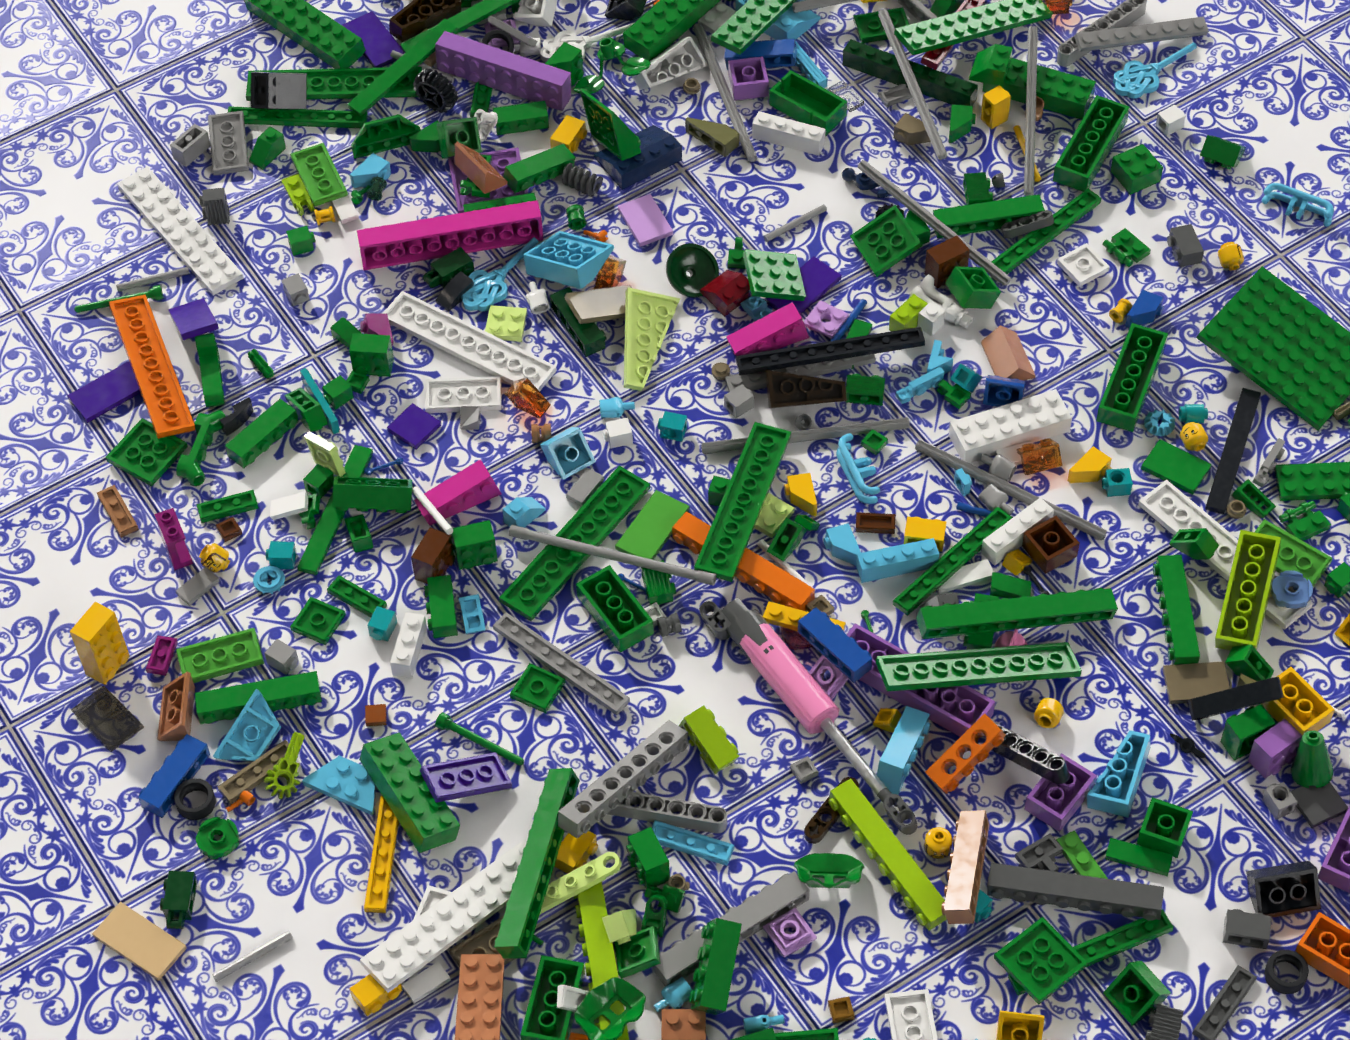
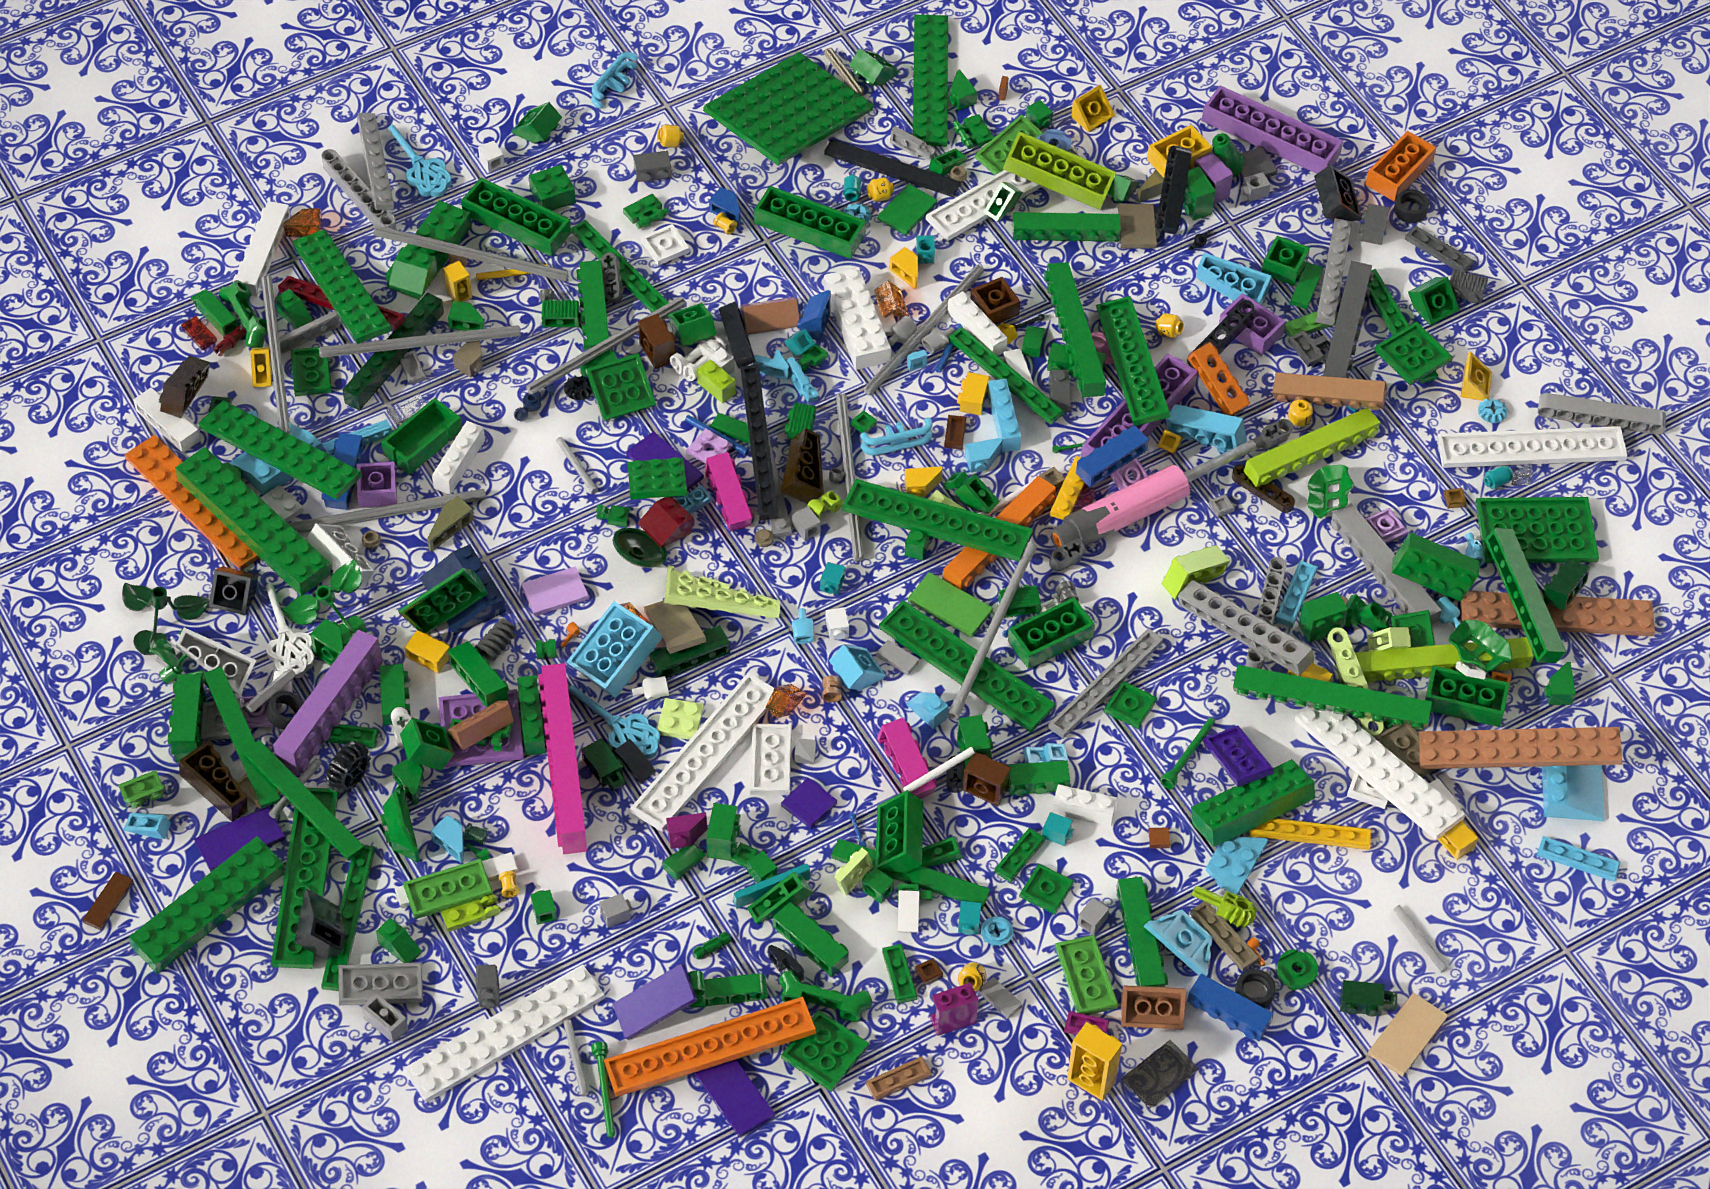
camera: 90 degrees left, 0 degrees up
none -> black beam [718,301,756,369]
none -> lime leg [807,491,843,520]
none -> light grey plate [1316,218,1352,326]

